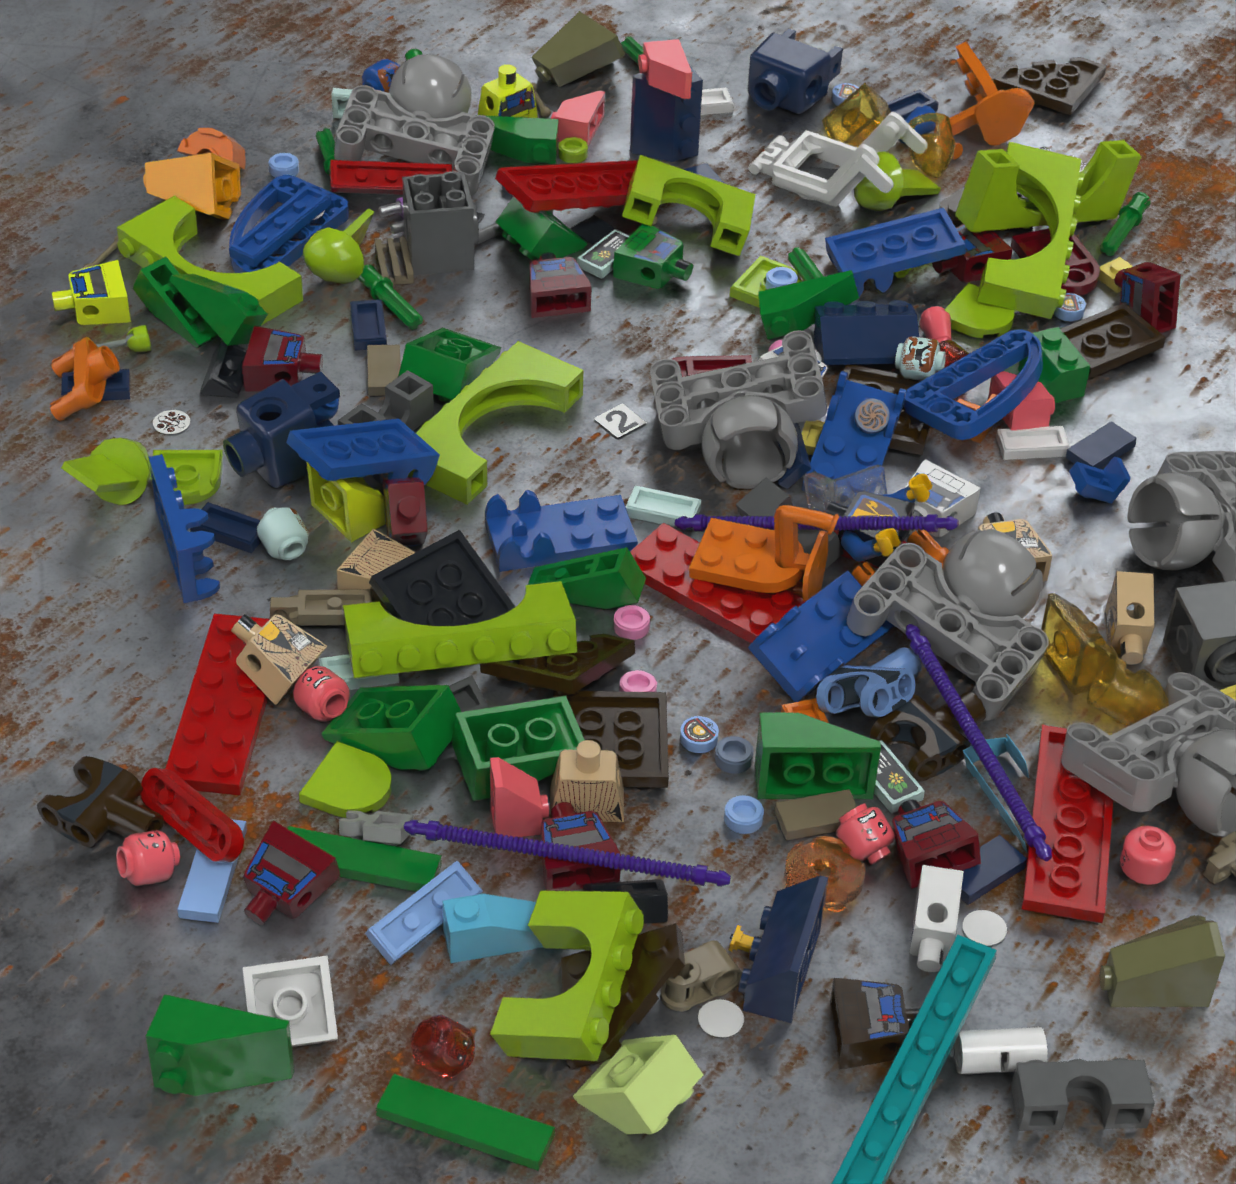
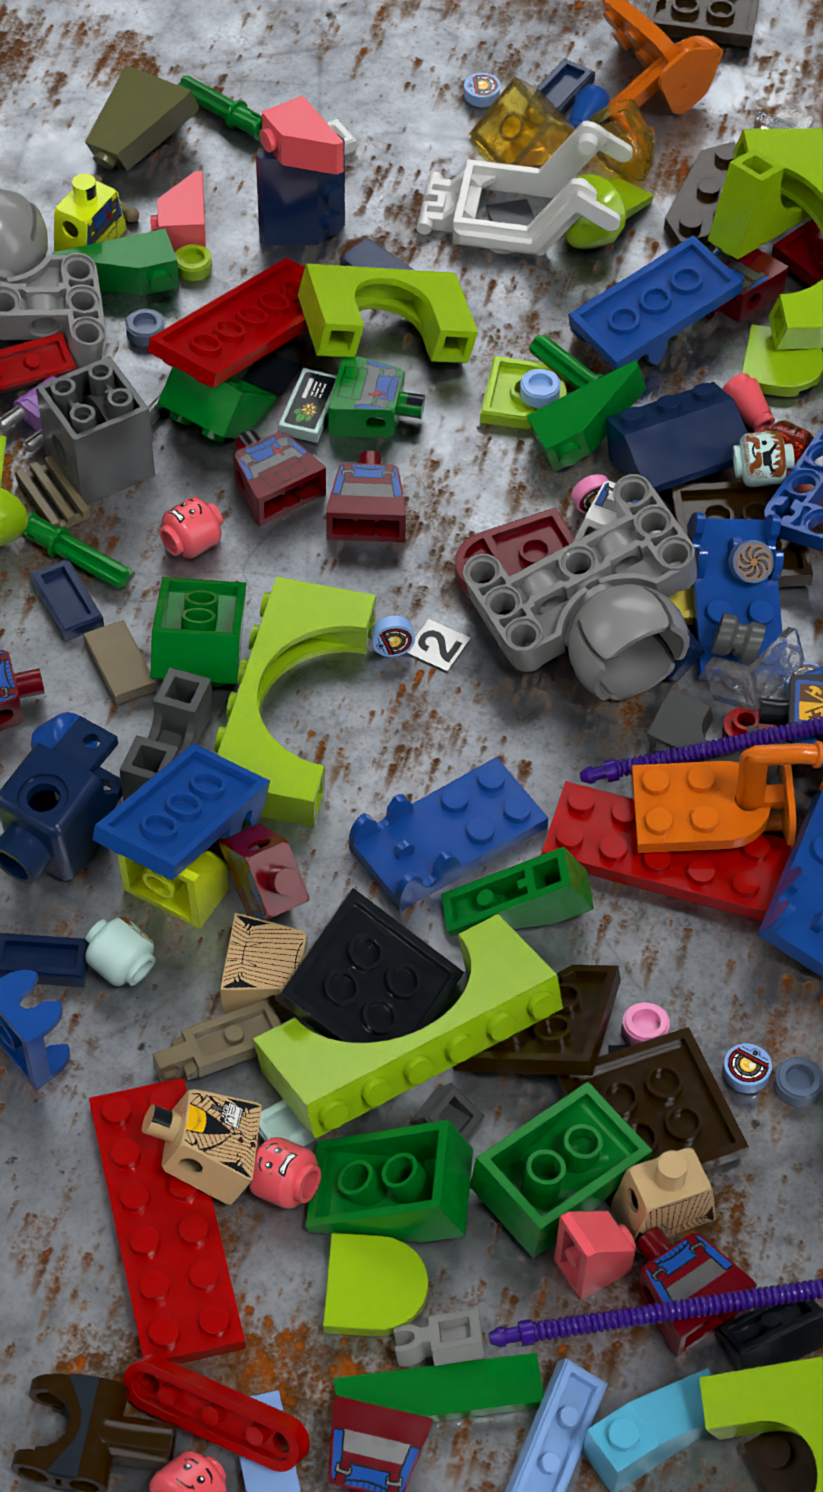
camera: 20 degrees left, 10 degrees up
bright pink tile [613,605,650,640] -> none
light aqua tile [626,486,702,531] -> none
dark blue piece [748,28,843,114] -> none
none -> coral head [159,497,223,559]
none -> dark red torso [326,451,406,543]
none -> tile [371,616,415,657]
none -> dark grey wheel [710,612,766,666]

